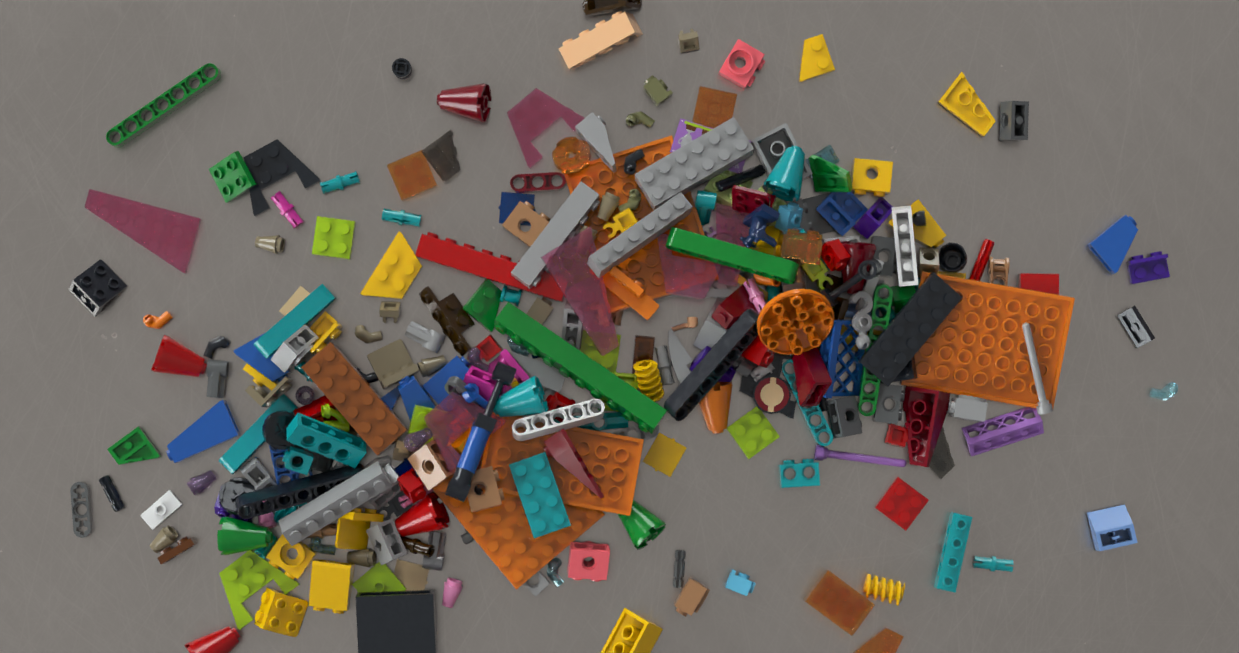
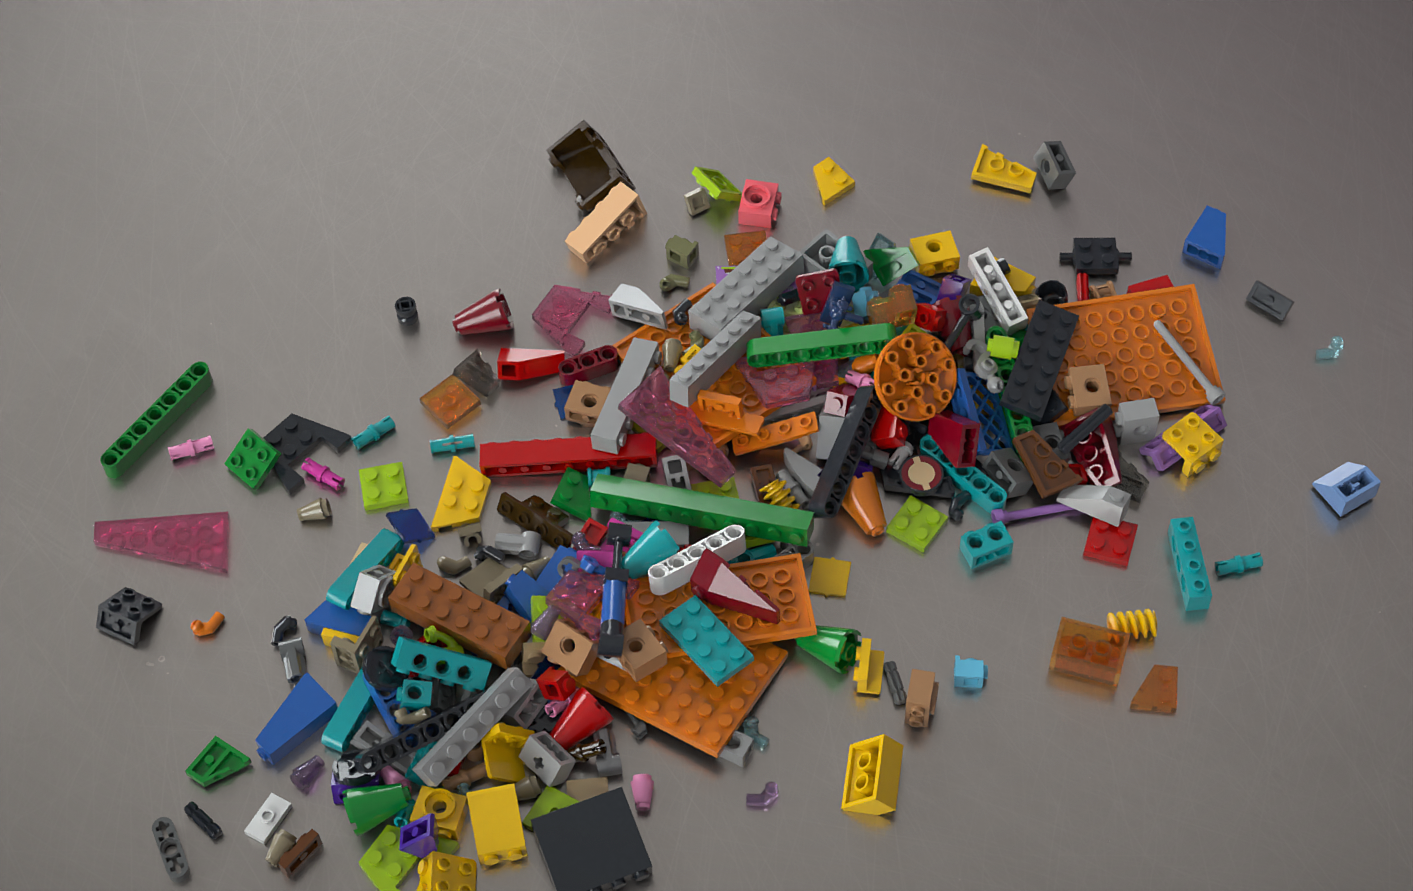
camera: 20 degrees left, 30 degrees down
red cone [151,335,207,377] -> none
clear orange plate [552,137,591,174] -> none
coral brick [567,541,610,582] -> none
dark purple bracket [1127,251,1170,284] -> none
none -> bright pink pin [168,436,214,461]
none -> clear blue piece [386,508,435,544]
none -> dark tan arm [394,706,431,724]
none -> dark purple slope [399,813,439,858]
none -> black arm [474,545,506,564]
none -> red slope [497,348,565,380]
none -> lime plate [691,166,742,202]
none -> orange bracket [732,412,819,456]
none -> clear purple arm [746,781,779,806]
none -> yellow bracket [853,638,885,694]
none -> black arm [948,490,971,521]
none -> lime brick [986,335,1020,360]
none -> reddish brown wing [1012,430,1083,499]
none -> light grey slope [1056,485,1131,527]
none -> black axle [1057,404,1113,454]
none -> black plate [1059,237,1132,274]
none -> medium nougat brick [1064,364,1112,416]
none -> yellow bracket [1162,412,1224,477]

